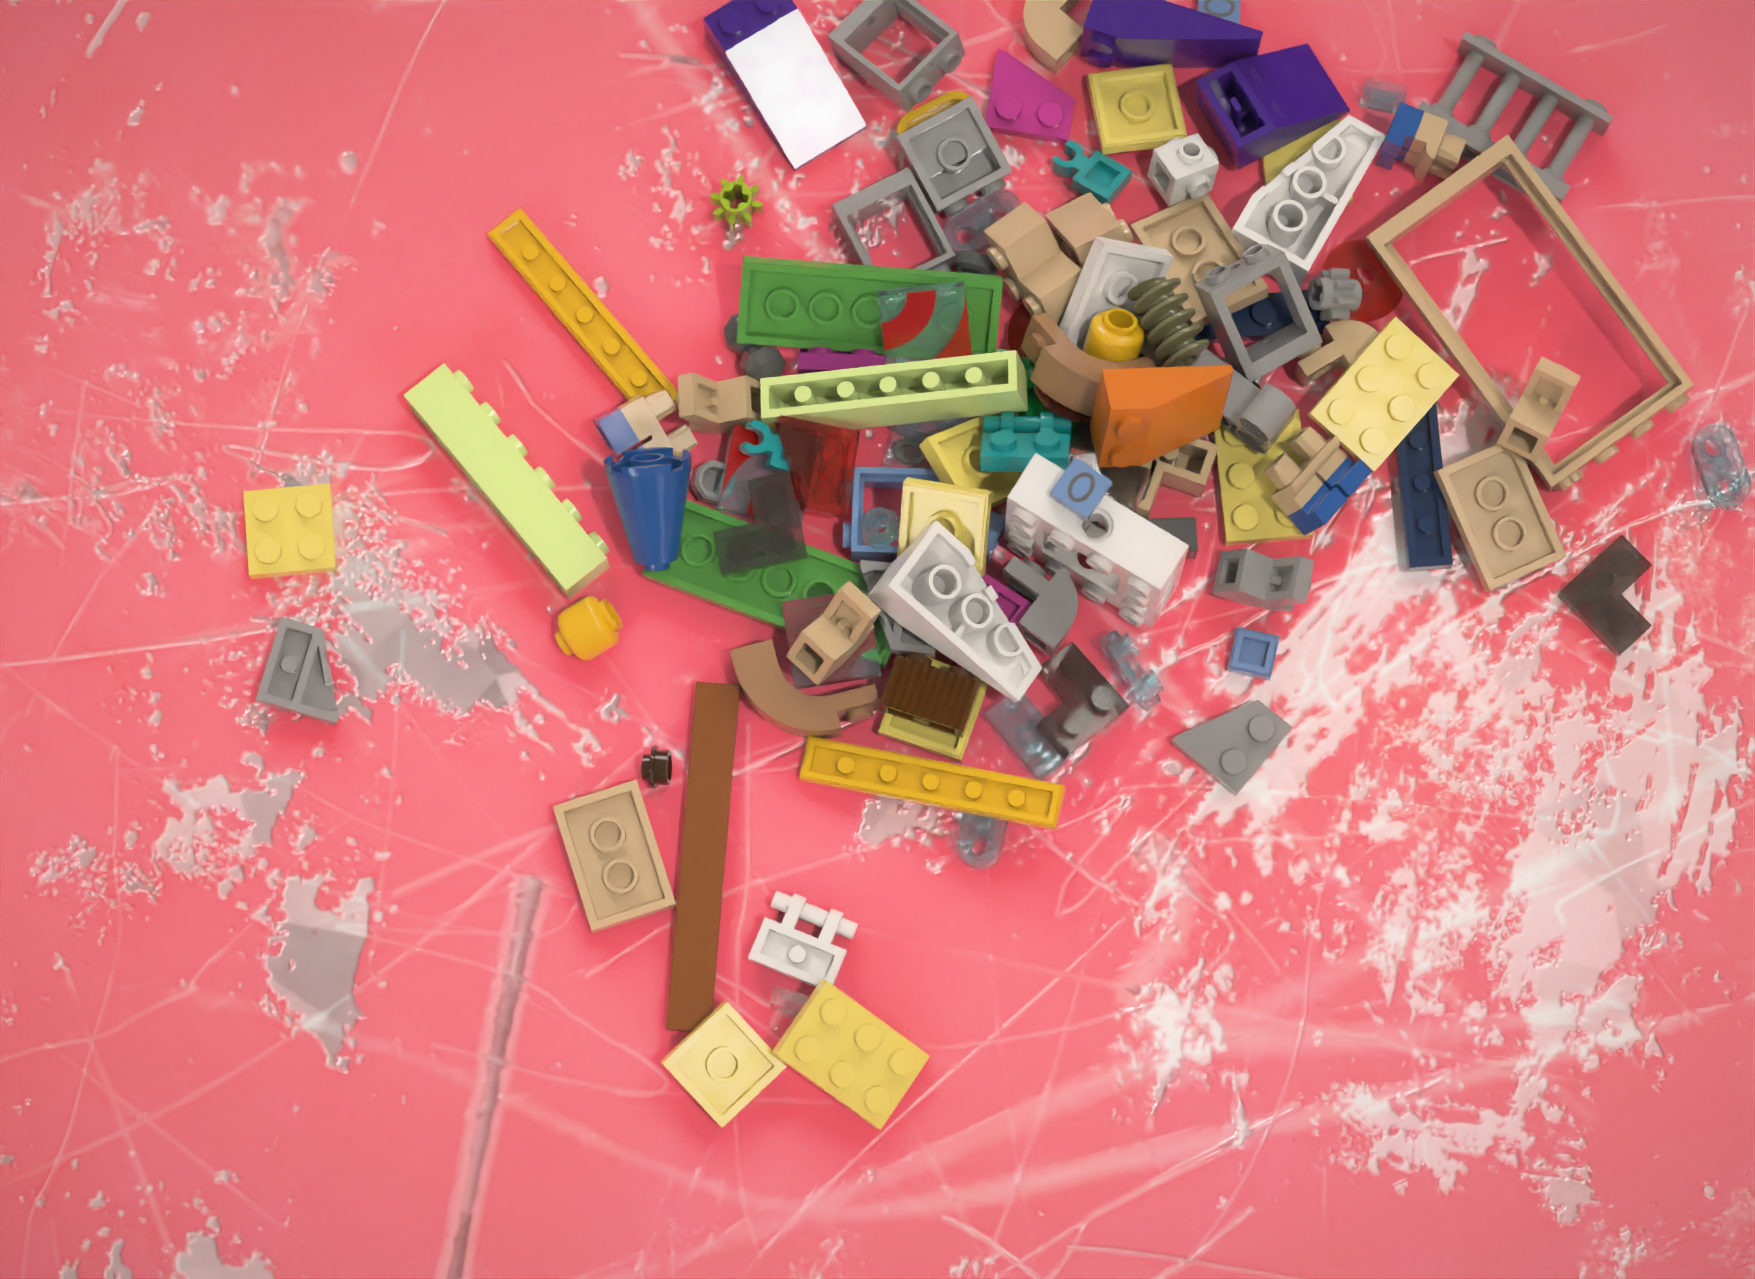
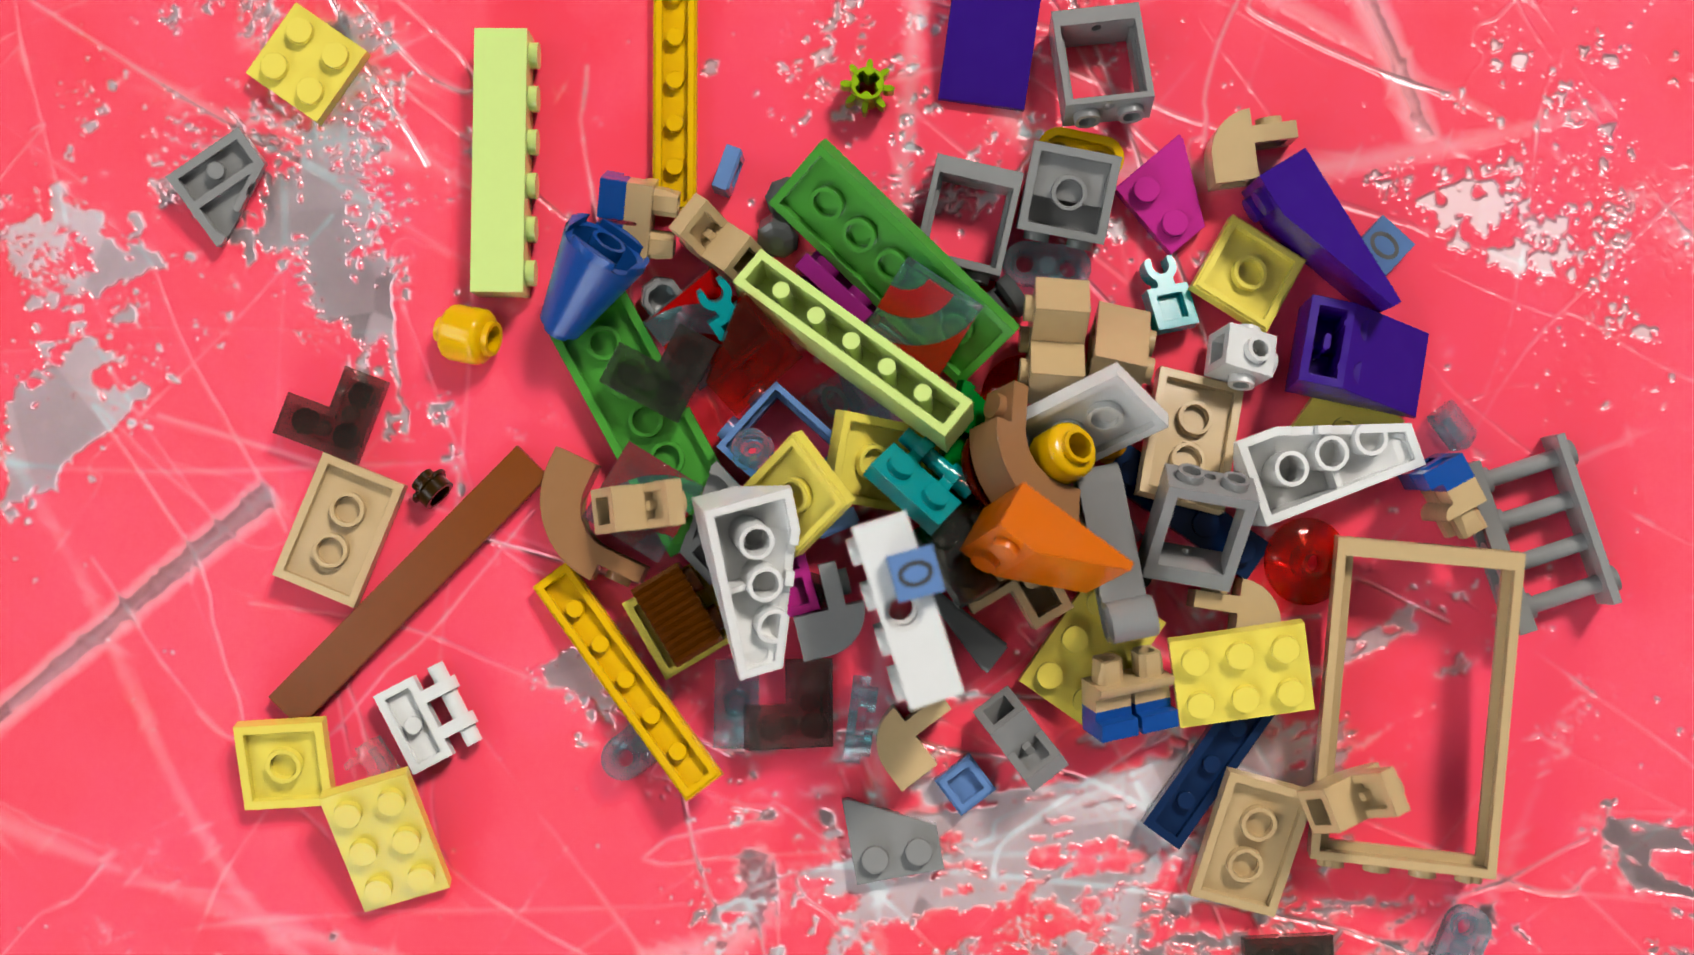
camera: 40 degrees right, 10 degrees up
olive piece [1127,277,1210,367] -> none
light grey gear [1308,268,1362,321] -> none
none -> clear smoke plate [272,366,390,464]
none -> medium blue tile [712,144,745,198]
none -> tan brick [876,700,951,791]

